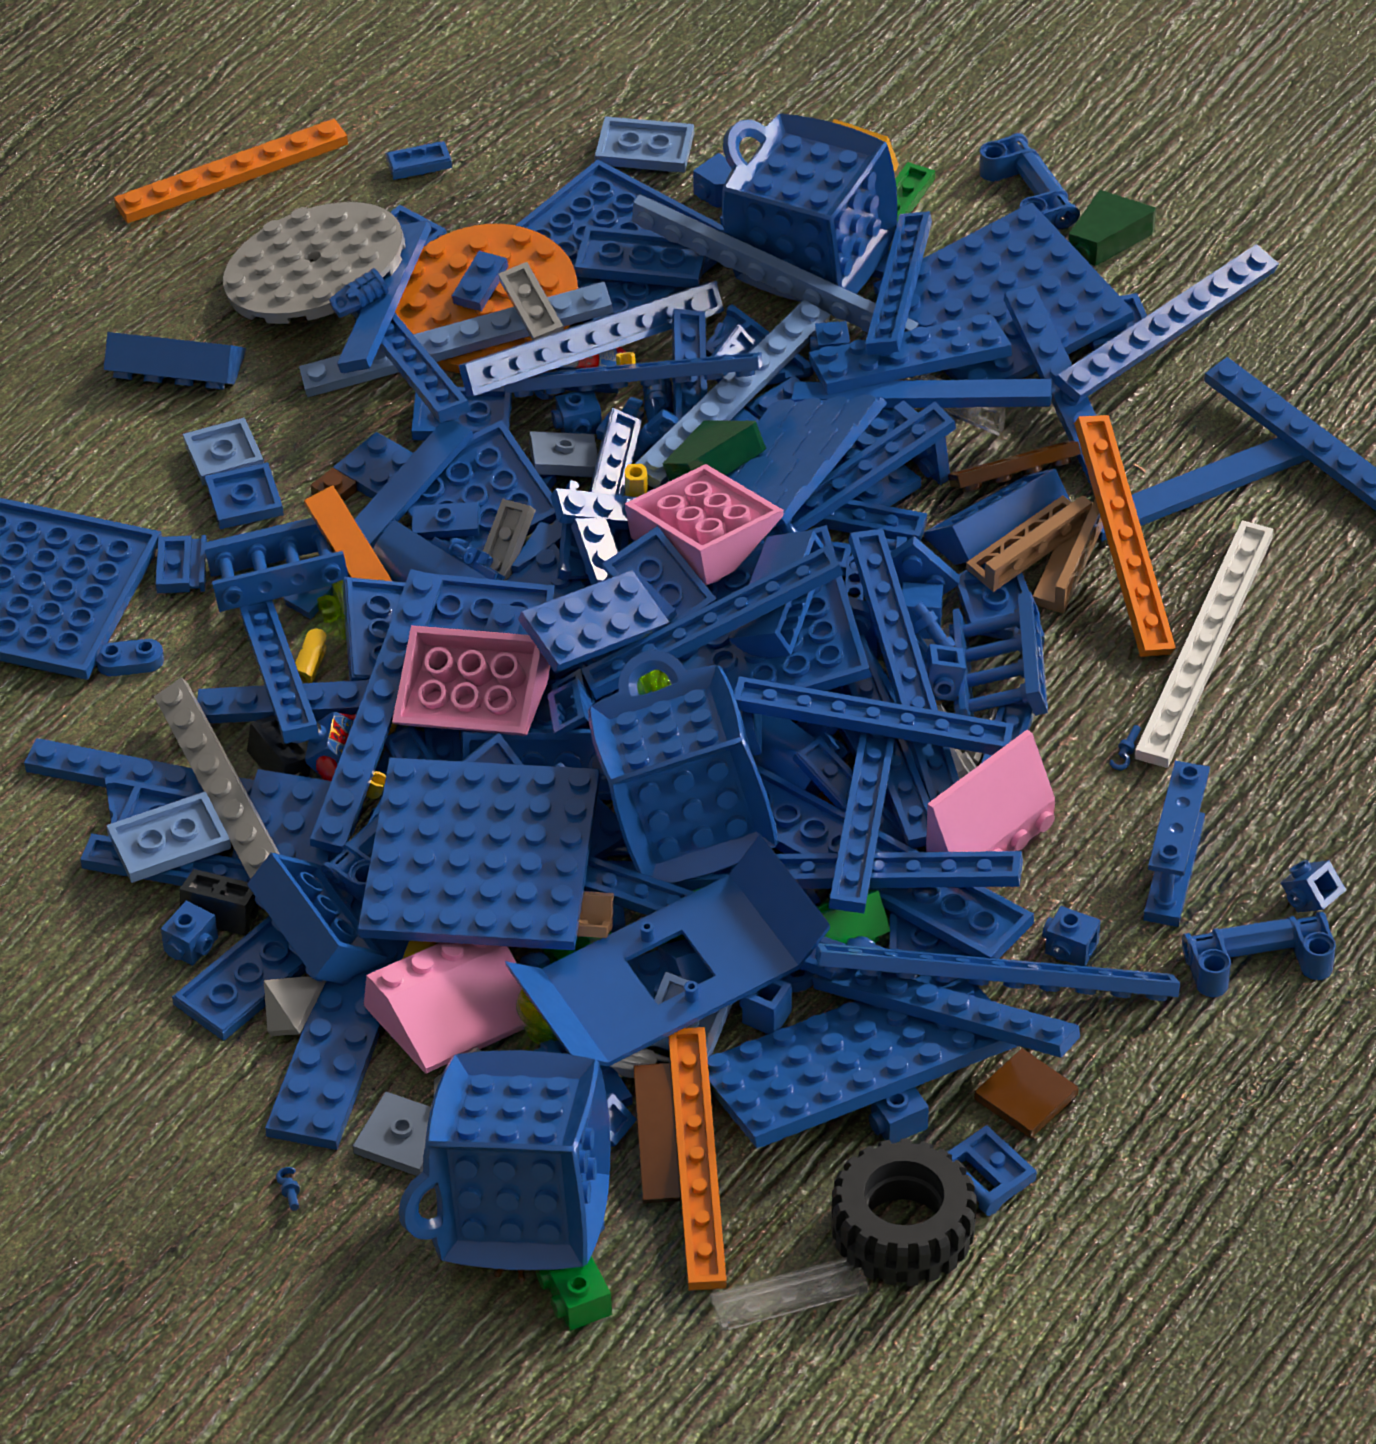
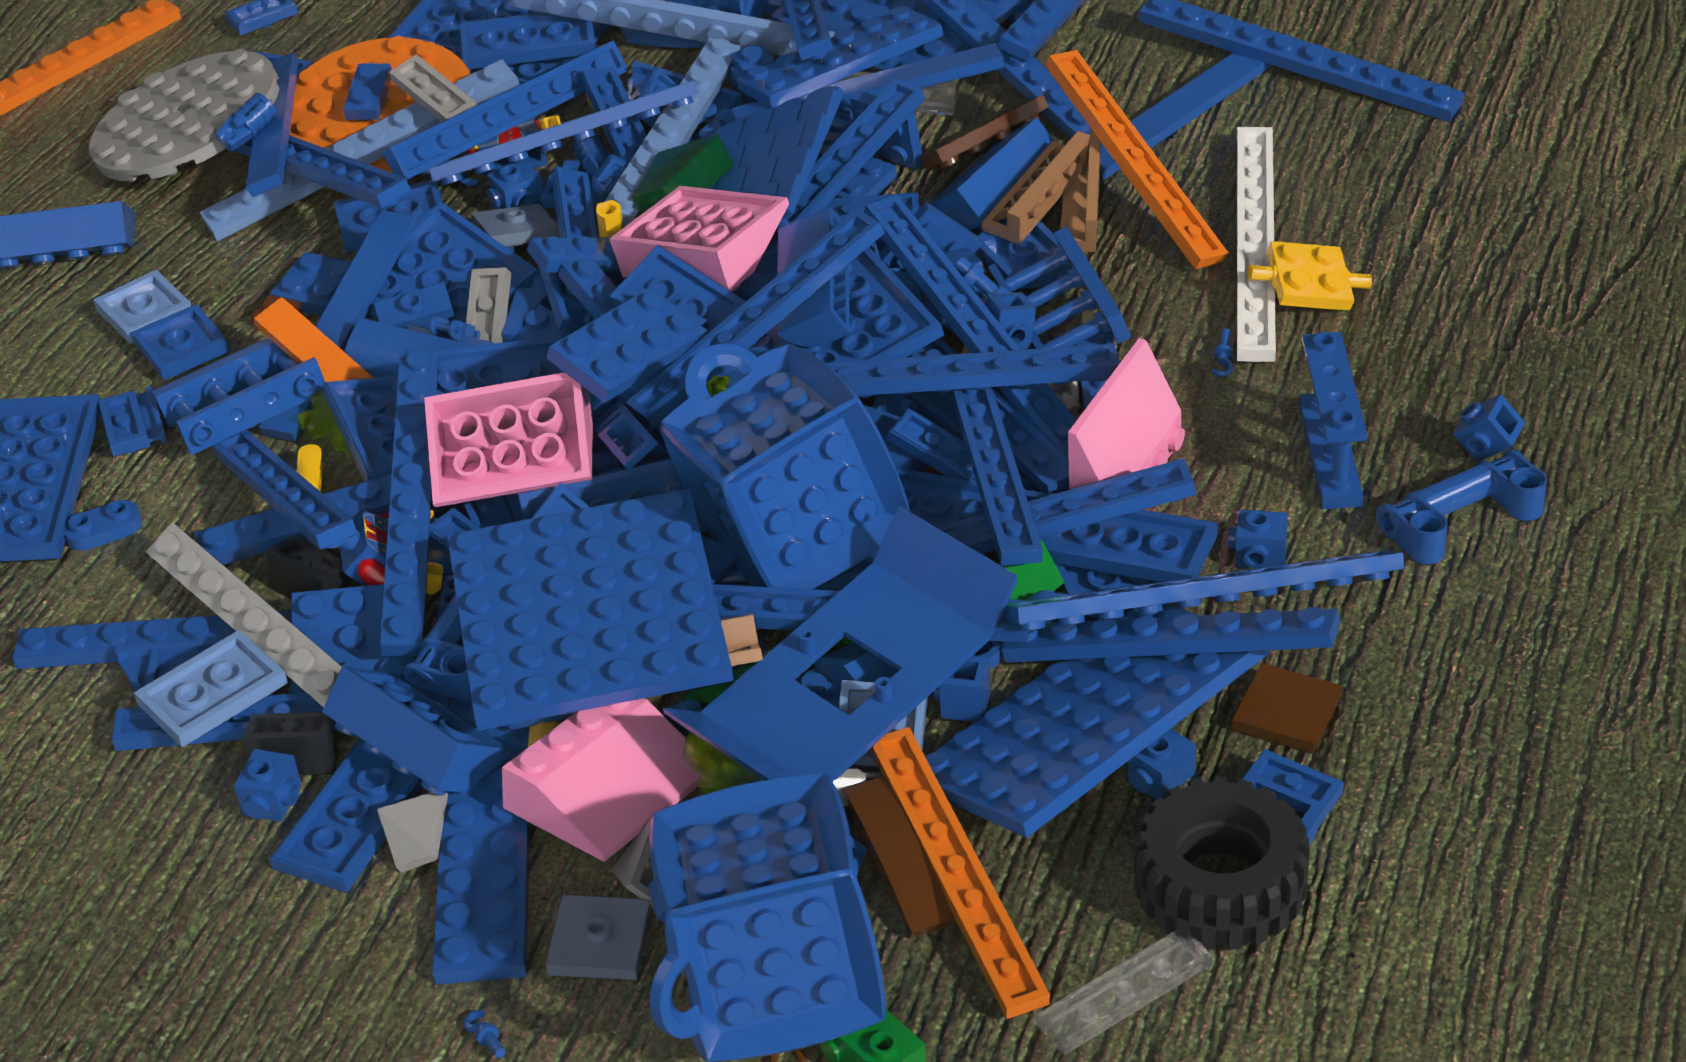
camera: 15 degrees left, 5 degrees down
none -> yellow plate [1247,241,1372,311]

